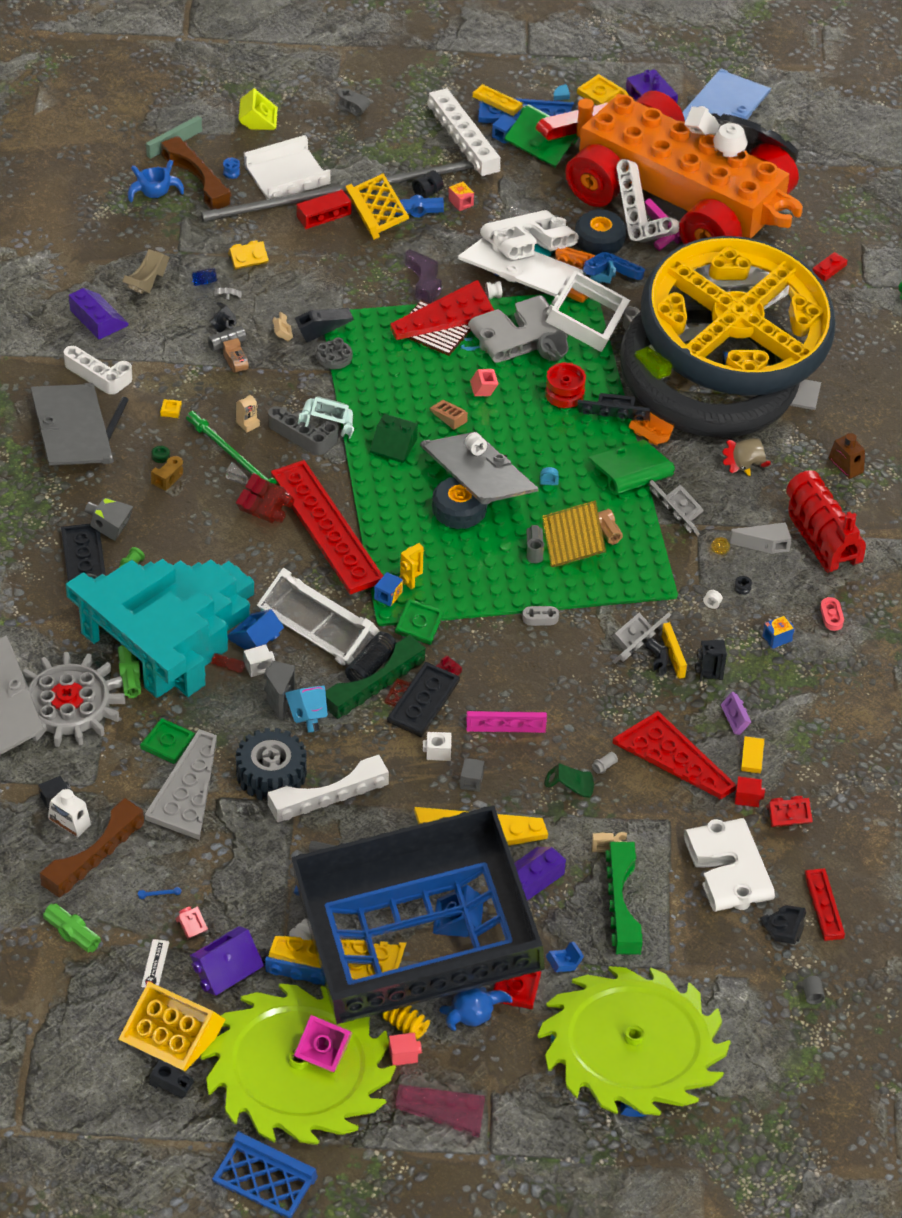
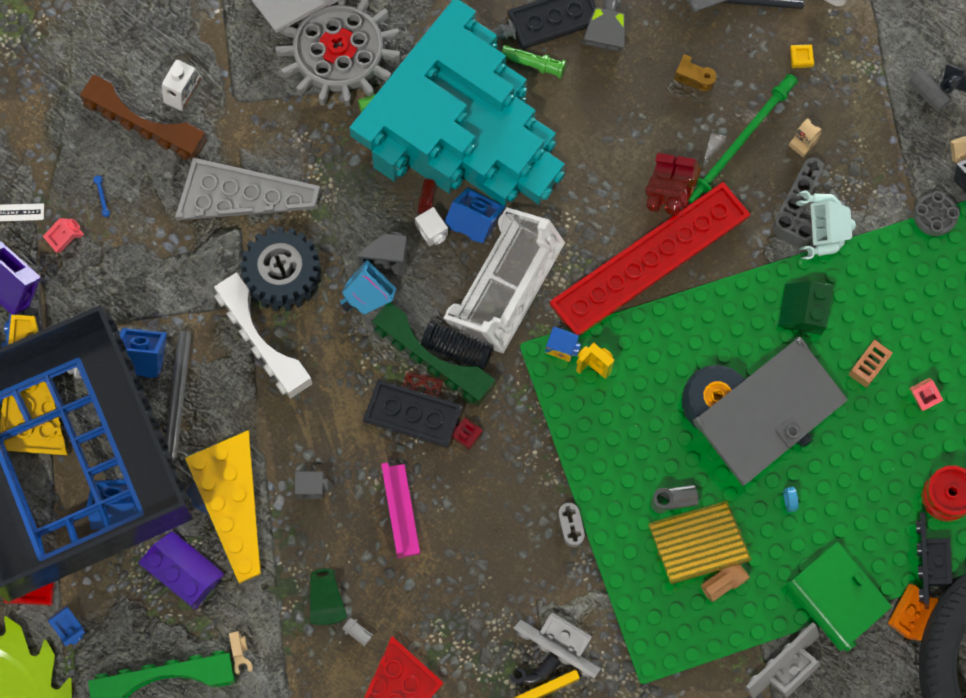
camera: 80 degrees right, 25 degrees up
black brick [38,776,71,811] -> none
bright green piece [43,904,101,952] -> none
green tile [140,718,195,764] -> none
dark green tile [151,446,170,463] -> none
medium nougat leg [223,338,249,373] -> none
green tile [395,598,444,645] -> none
white brick [423,732,451,761] -> none
white wheel [465,432,488,456] -> none

